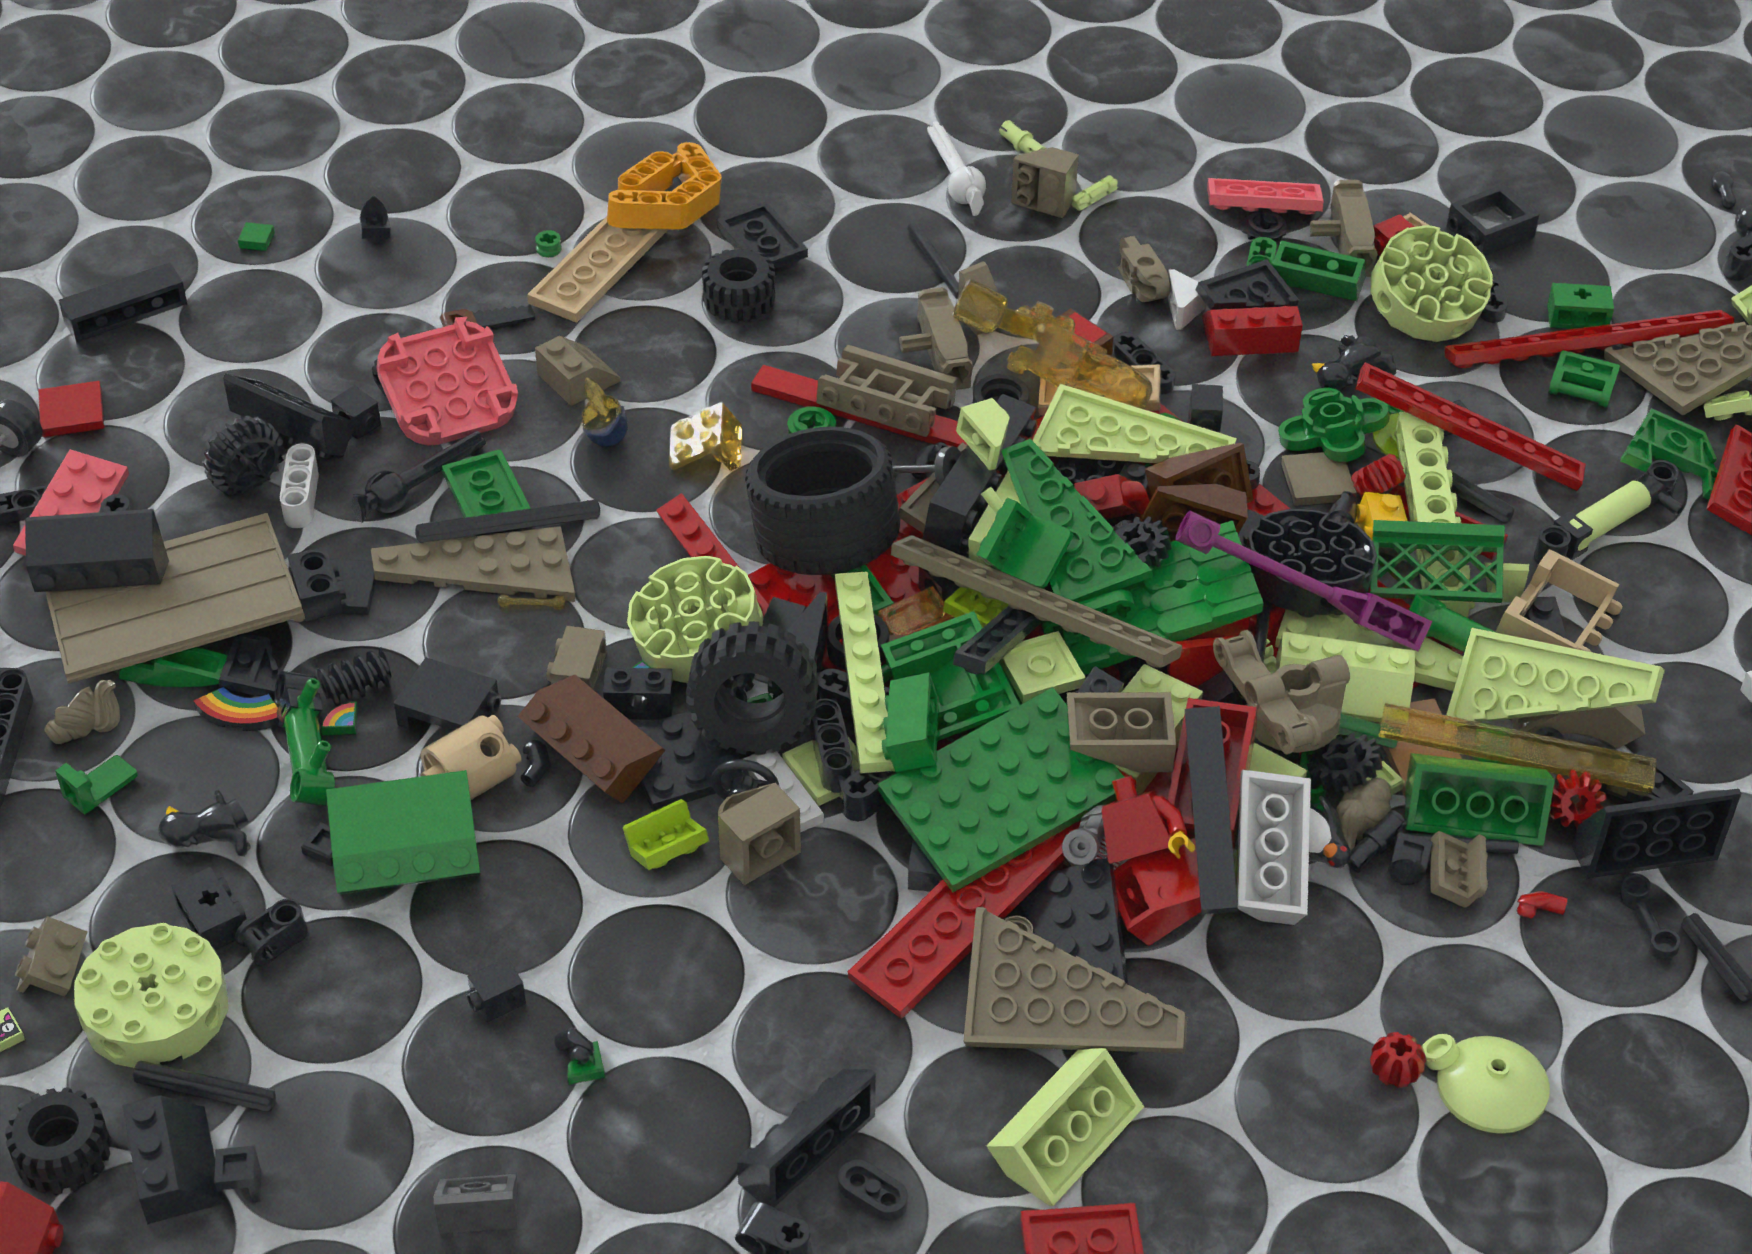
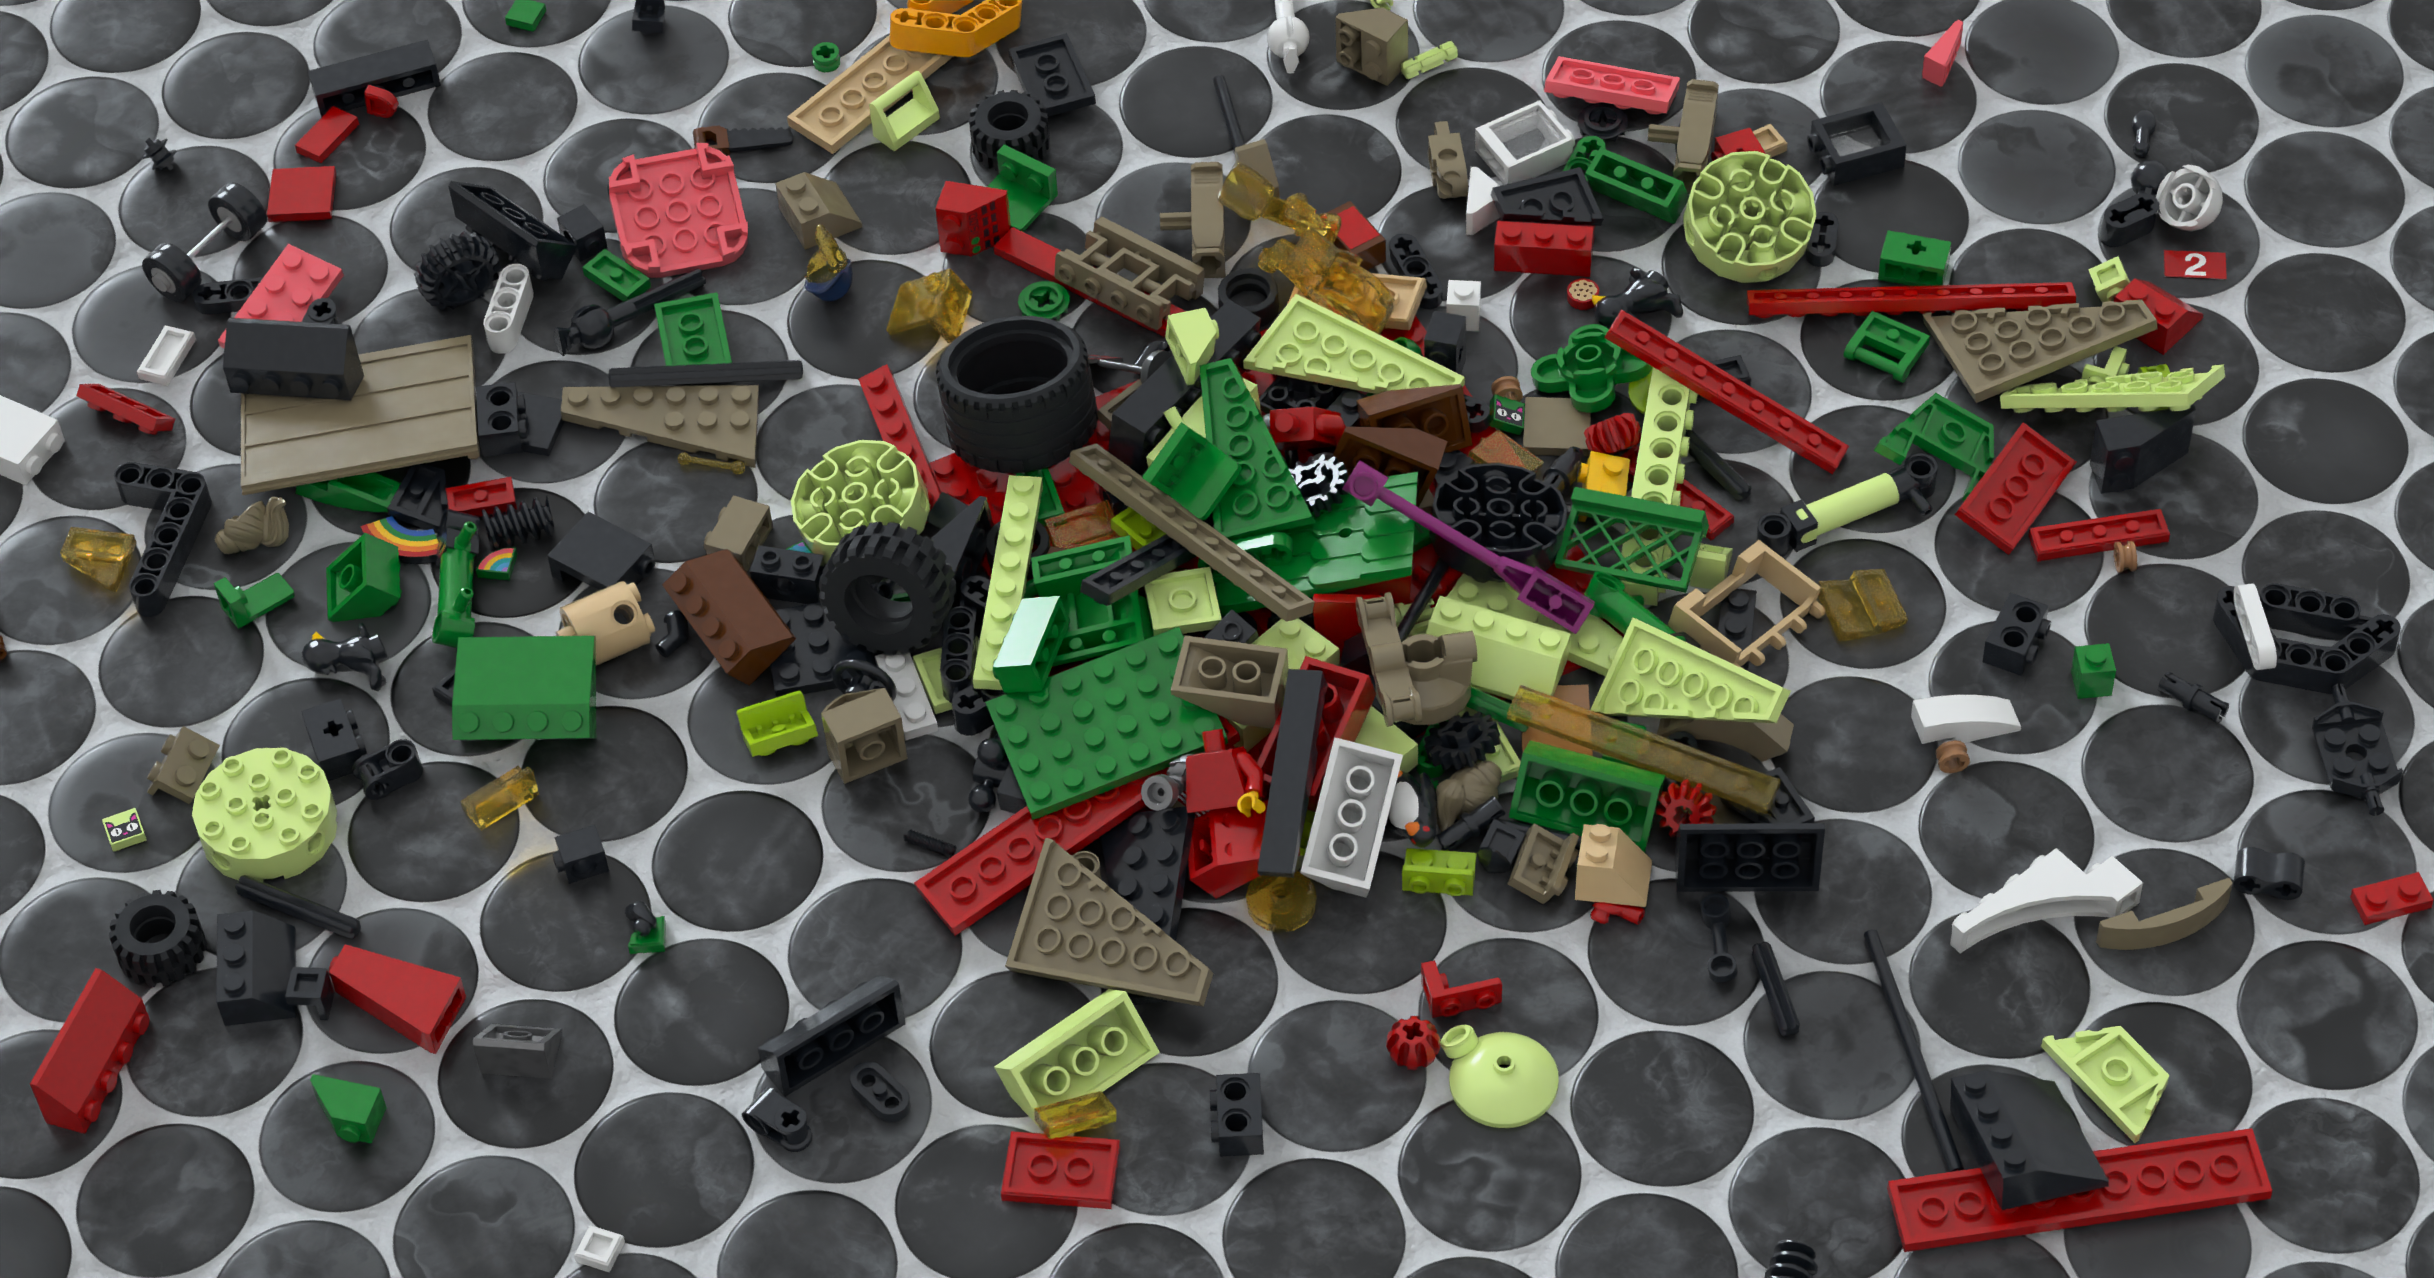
camera: 15 degrees right, 5 degrees up
none -> red tile [295,106,359,163]
none -> green slope [326,533,401,622]
none -> red slope [329,944,466,1054]
none -> red tile [364,85,399,118]
none -> red plate [446,477,517,516]
none -> clear yellow panel [460,766,539,831]
none -> green plate [582,249,651,302]
none -> yellowish green tile [869,71,940,151]
none -> black piece [903,829,957,857]
none -> red slope [935,181,1011,256]
none -> black piece [968,733,1009,813]
none -> green bracket [987,145,1058,232]
none -> clear yellow plate [1034,1091,1116,1139]
none -> black brick [1209,1073,1264,1157]
none -> clear yellow plate [1246,869,1317,932]
none -> lime bracket [1402,848,1477,896]
none -> red bracket [1421,960,1502,1018]
none -> white brick [1446,280,1481,332]
none -> clear yellow piece [1468,430,1544,472]
none -> white window [1475,100,1575,185]
none -> tile [1489,394,1525,435]
none -> medium nougat bush [1491,376,1523,402]
none -> tile [1567,278,1599,310]
none -> tan slope [1575,824,1652,907]
none -> clear yellow slope [1818,569,1908,641]
none -> coral slope [1922,20,1963,87]

